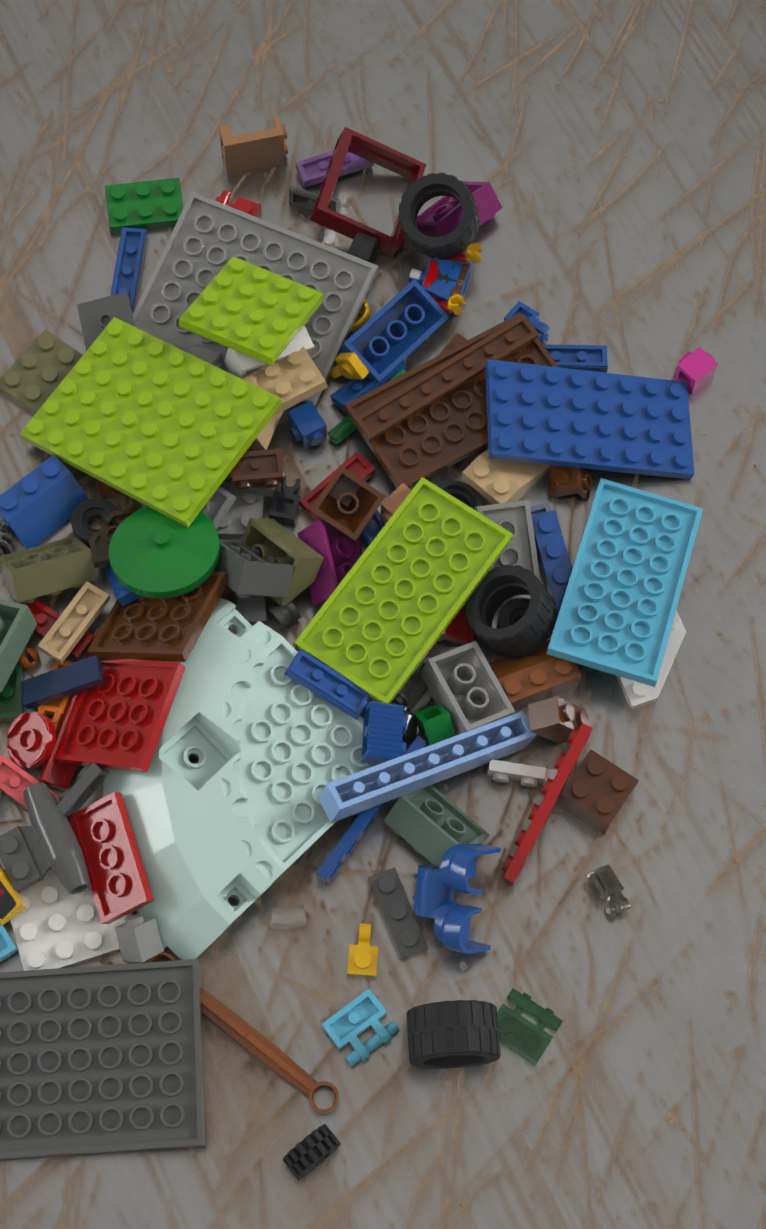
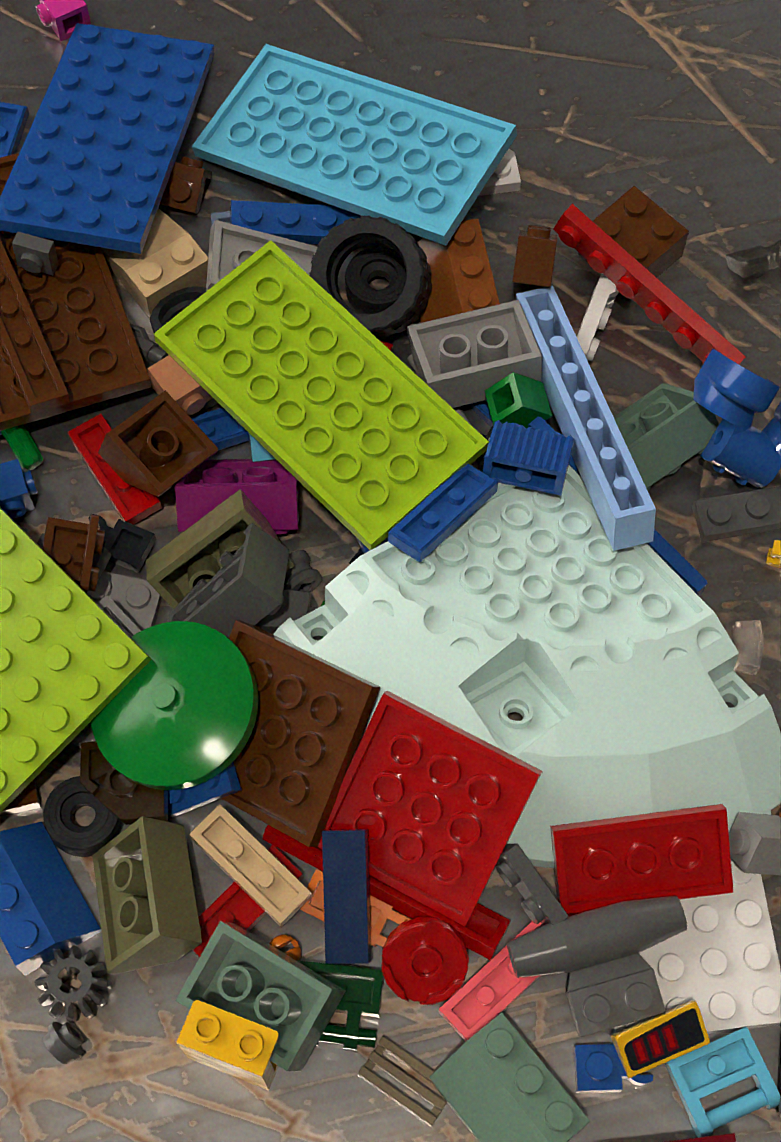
camera: 75 degrees left, 0 degrees up
none -> dark grey plate [12,232,59,276]

